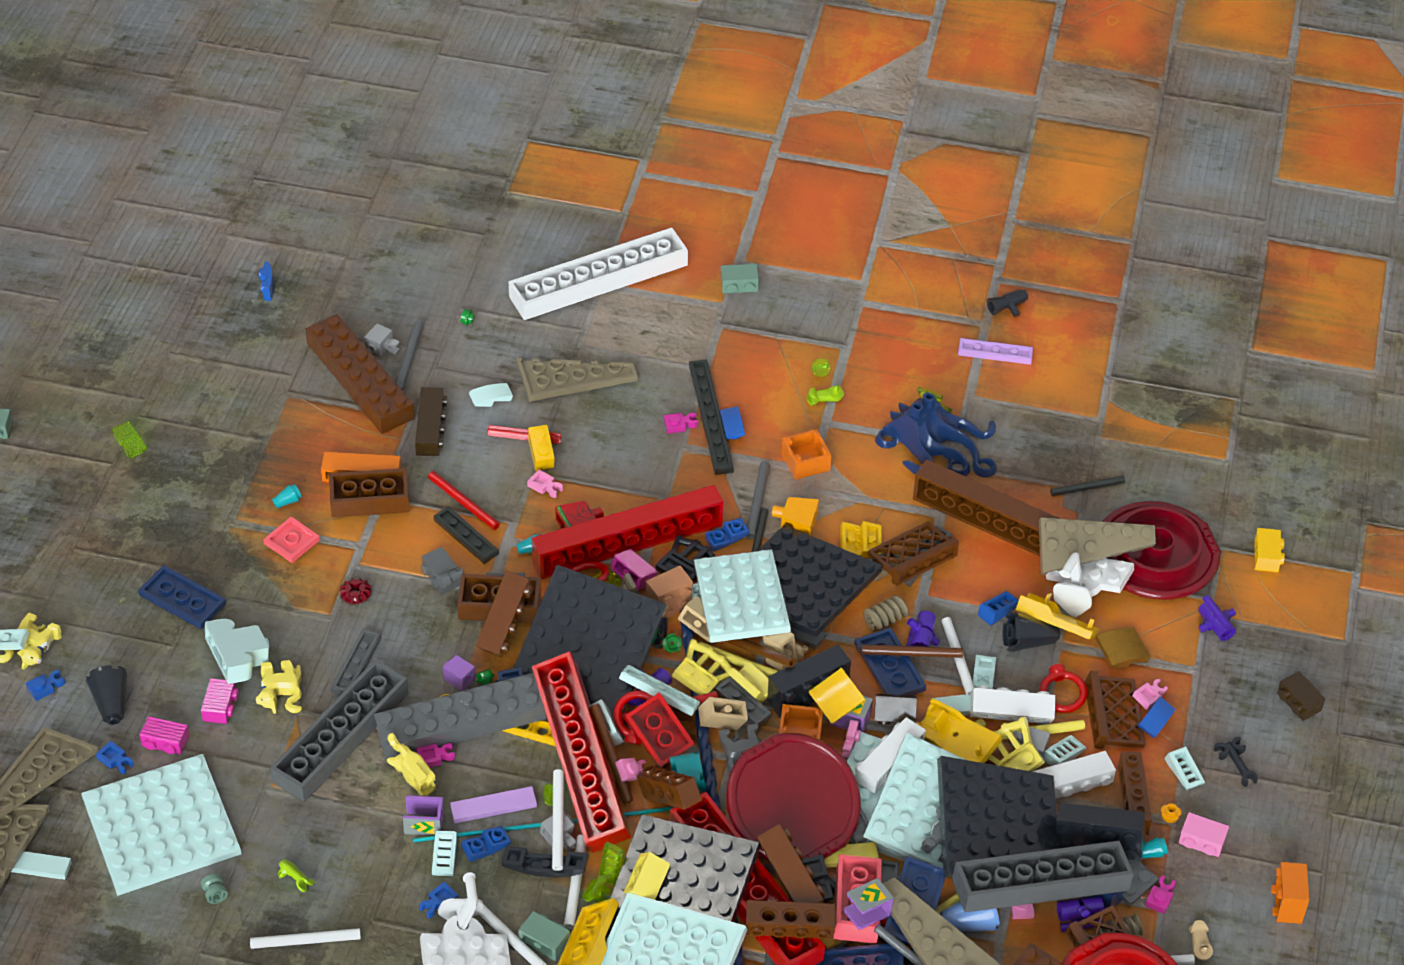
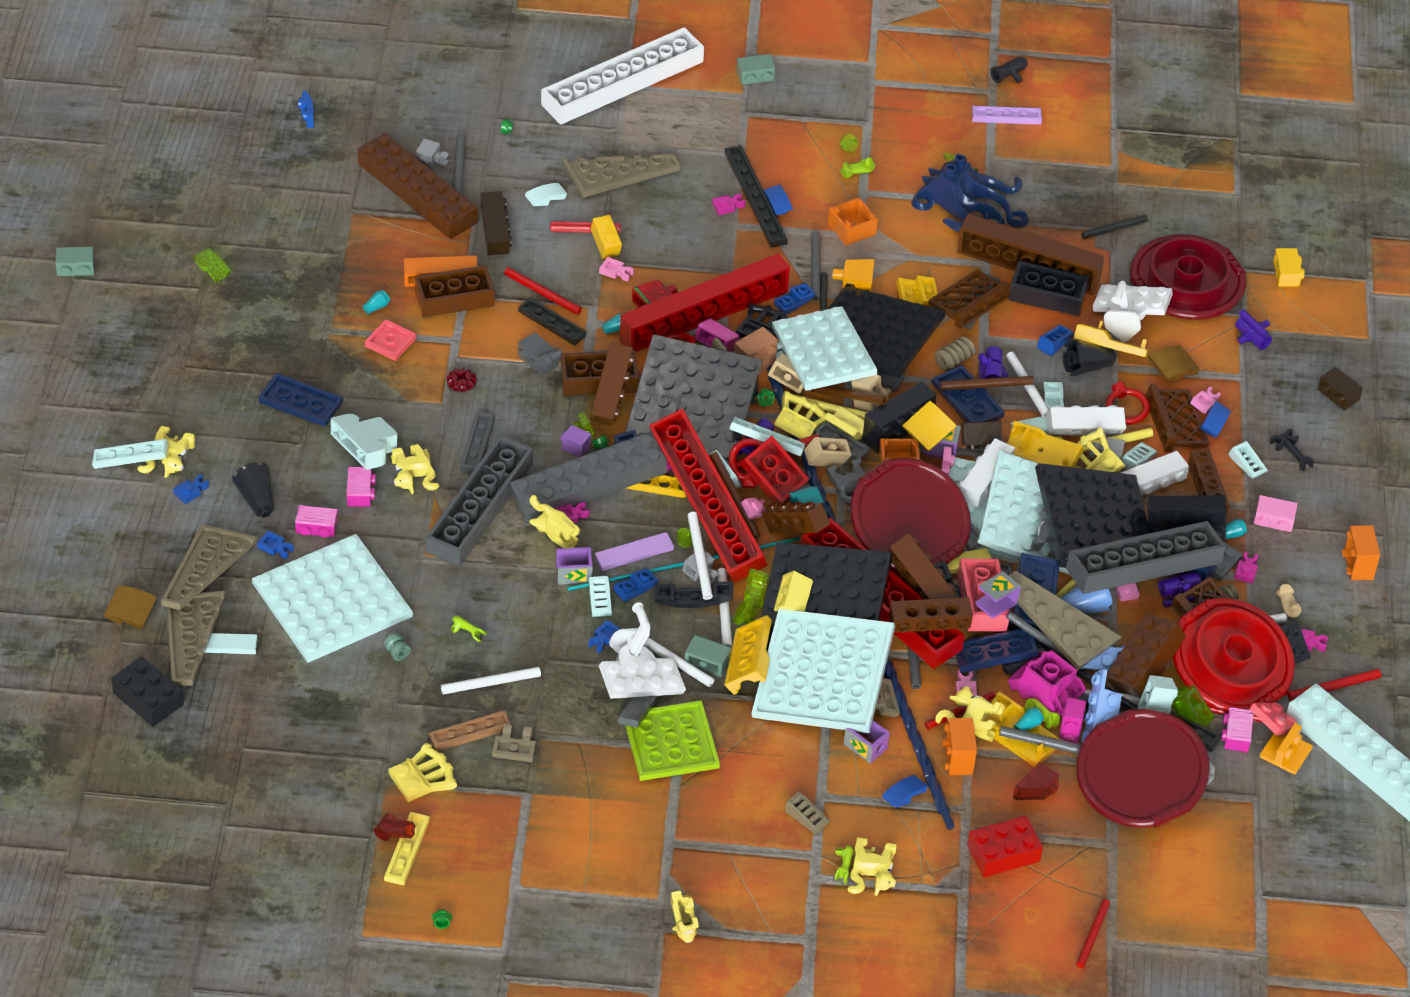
camera: 10 degrees left, 0 degrees up
dark tan wing [1039,518,1156,575] -> none
light orange plate [1161,803,1181,823] -> none
none -> clear neon green tile [571,412,595,437]
none -> black brick [1009,261,1089,316]

